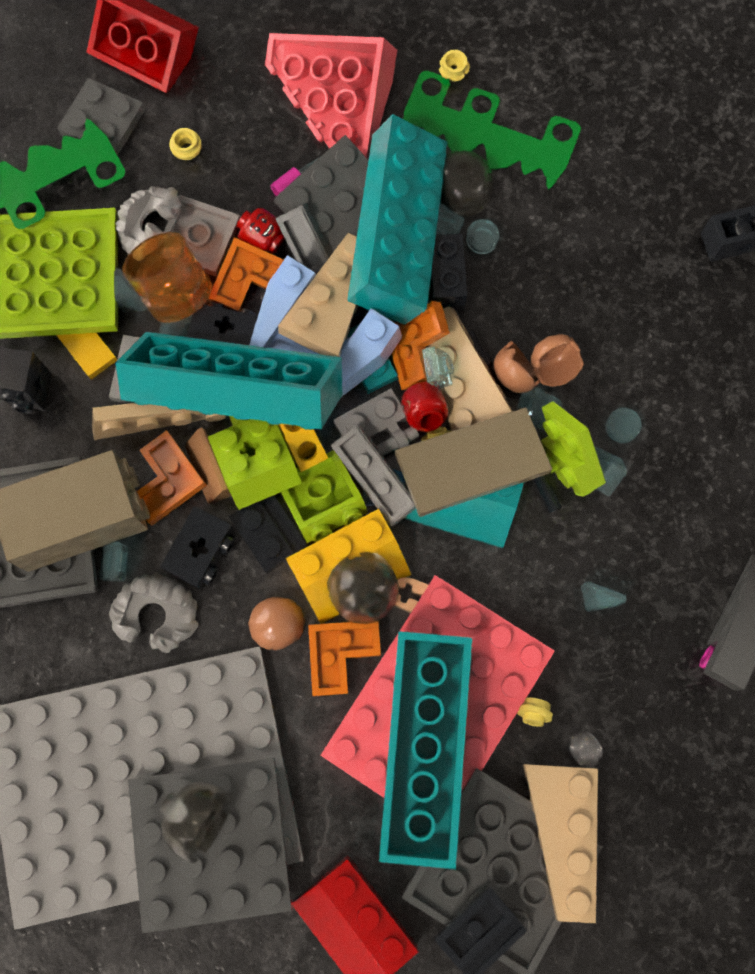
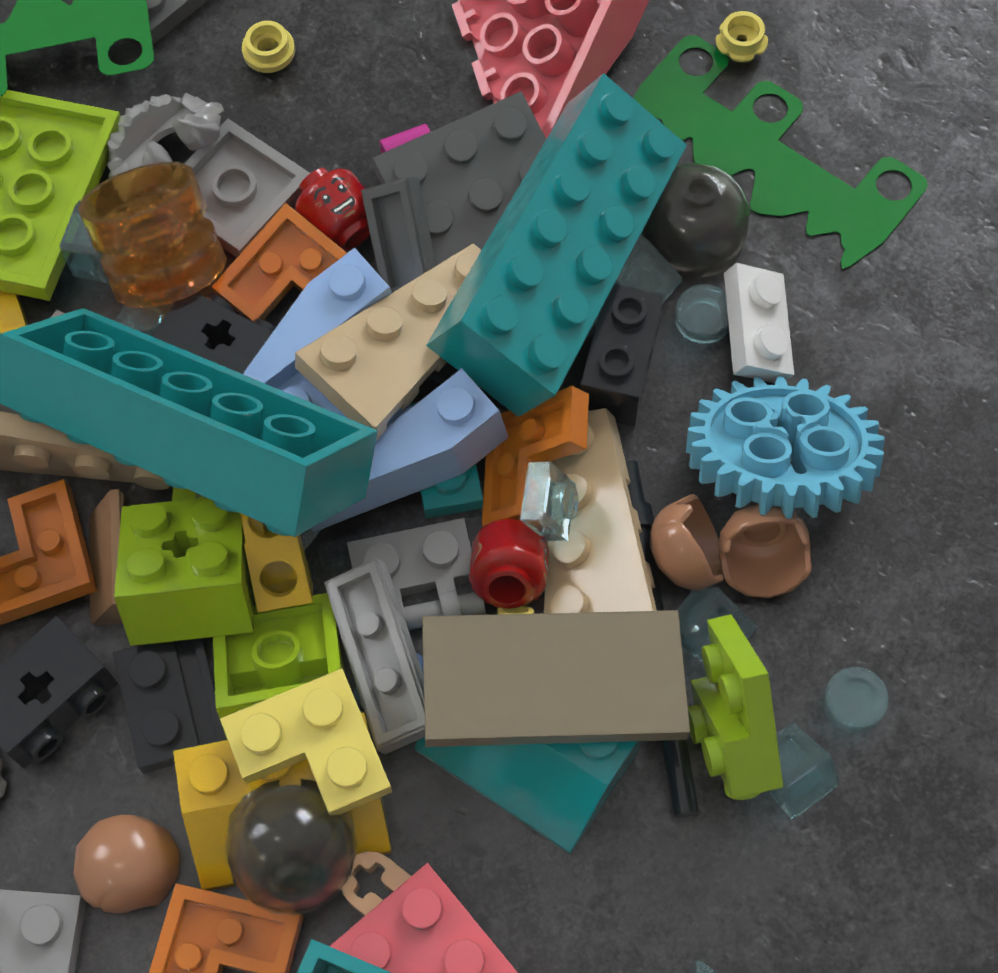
camera: 20 degrees right, 10 degrees down
none -> light yellow plate [220,668,392,818]
none -> medium azure gear [686,376,885,519]
none -> white plate [724,263,794,383]

